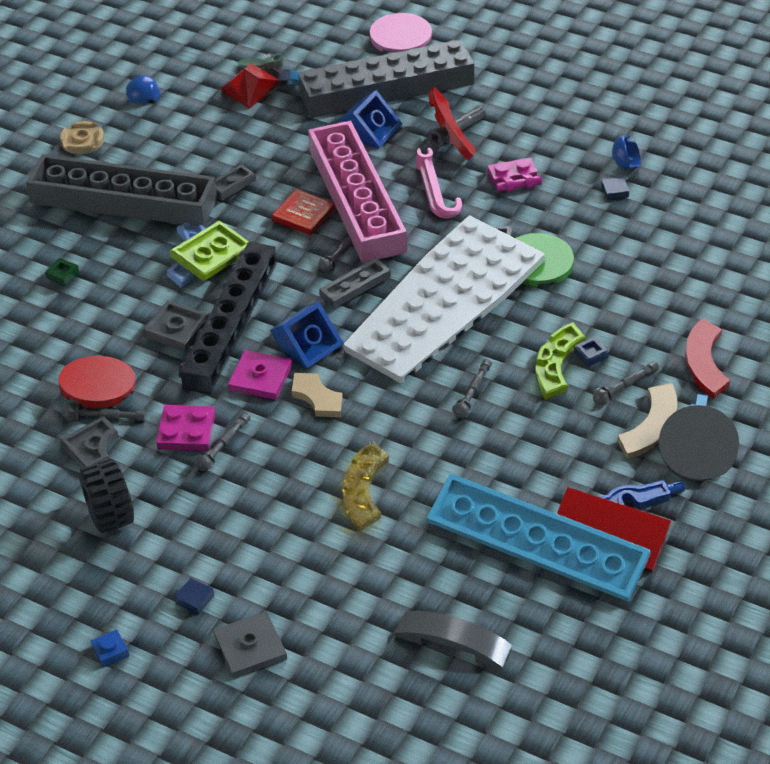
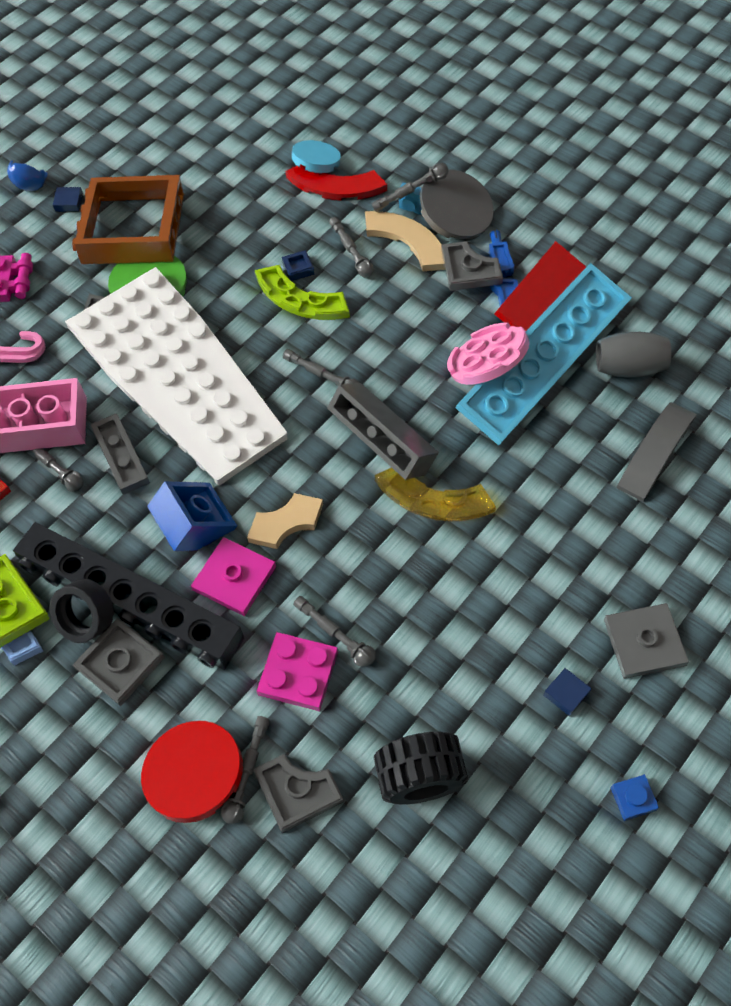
camera: 75 degrees left, 15 degrees up
none -> black tyre [49,579,114,643]
none -> dark orange window [72,175,184,264]
none -> medium azure tile [292,140,341,173]
none -> dark grey brick [327,383,439,480]
none -> dark grey piece [372,162,449,212]
none -> dark grey tile [441,241,503,291]
none -> bright pink tile [447,323,530,385]
none -> dark grey piece [596,331,671,378]

